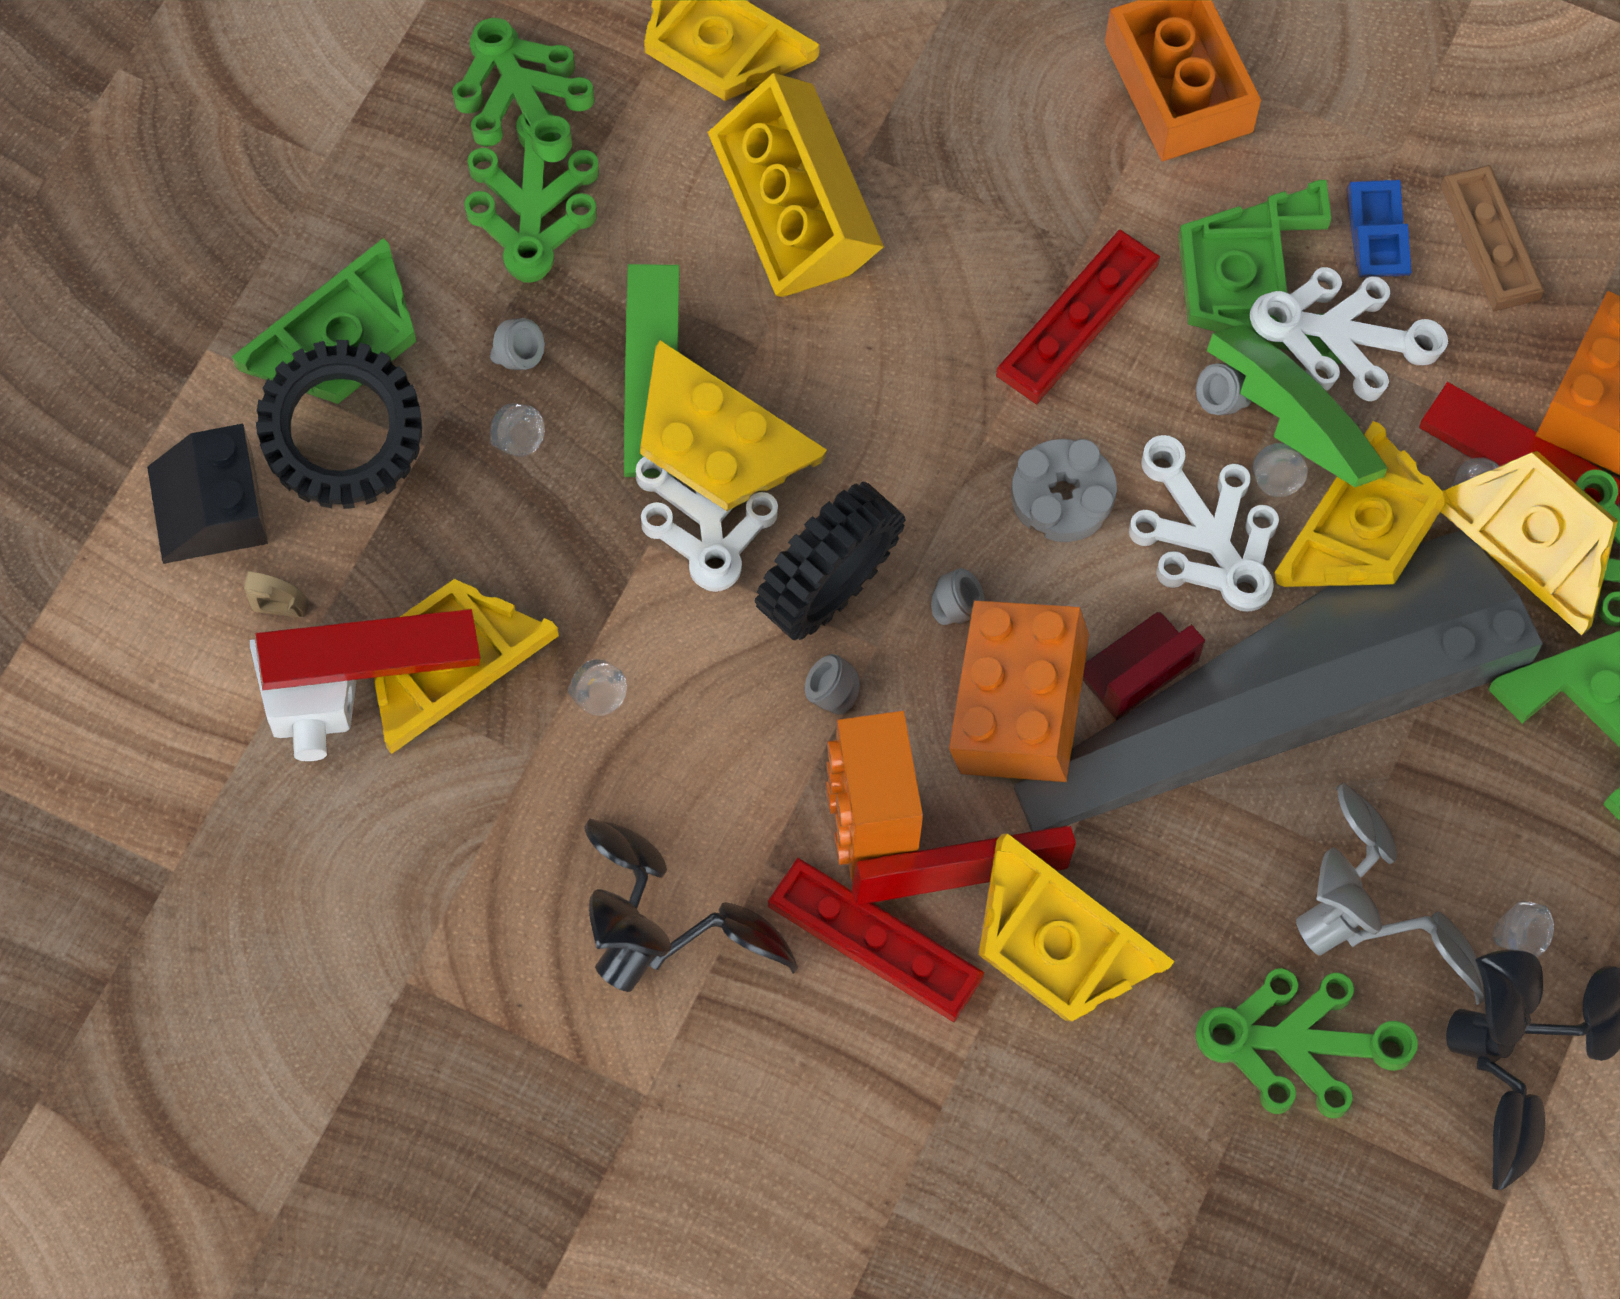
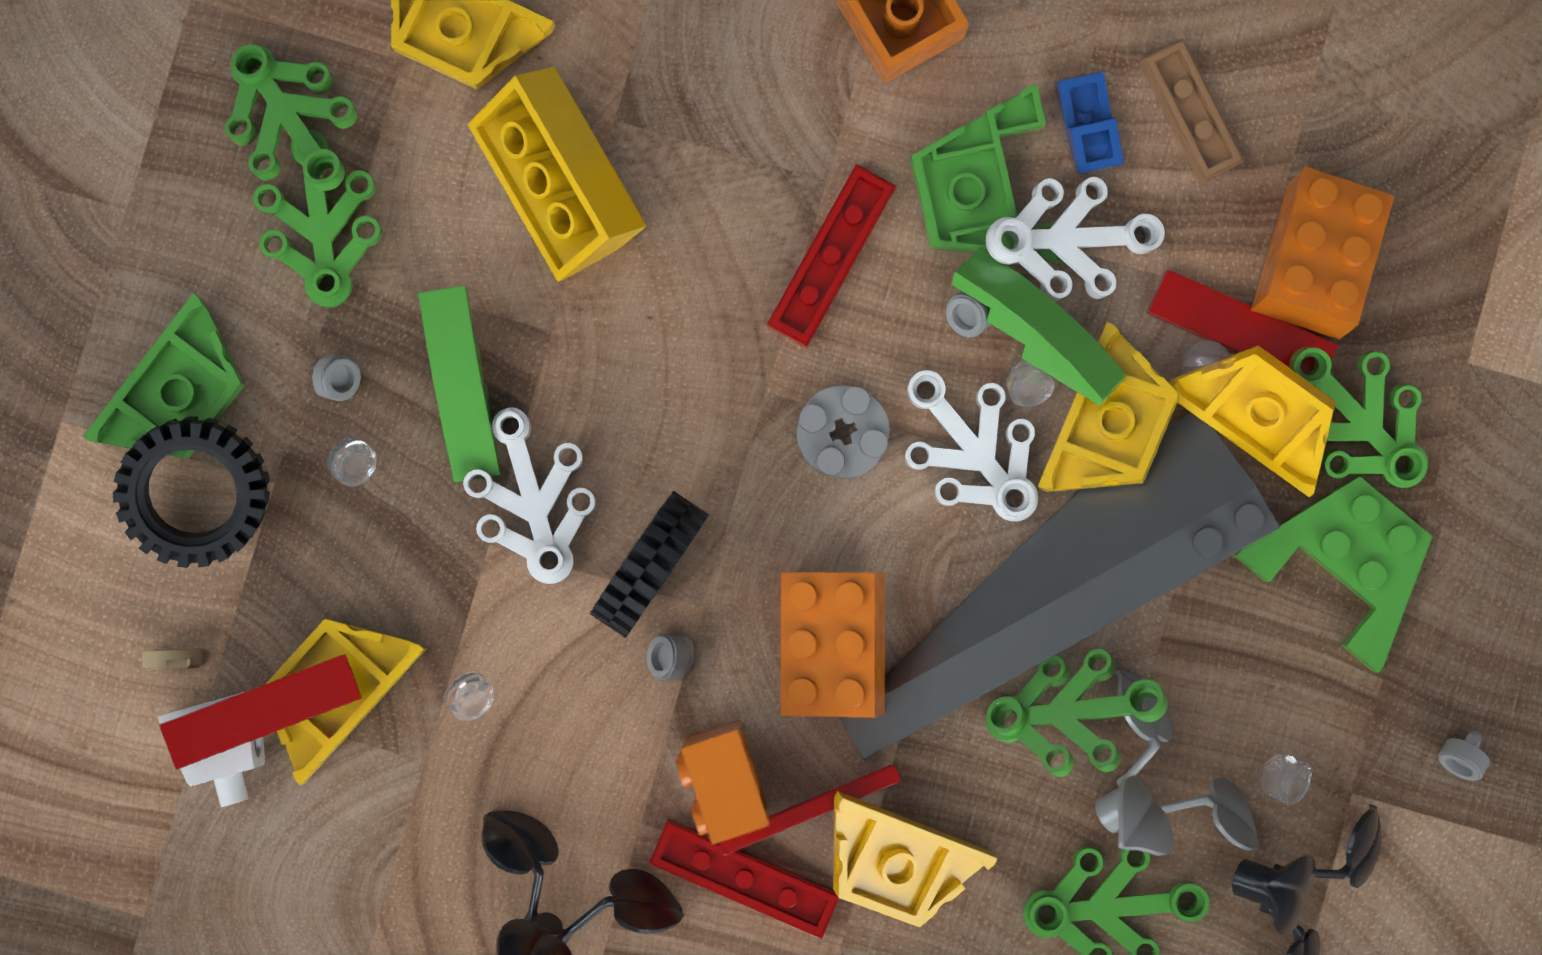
camera: 10 degrees left, 20 degrees up
black slope [147,423,268,564] -> none
yellow wing [640,340,827,511] -> none
light grey tile [931,568,985,625] -> none
dark red panel [1083,612,1205,720] -> none
none -> bright green plant [986,649,1168,777]

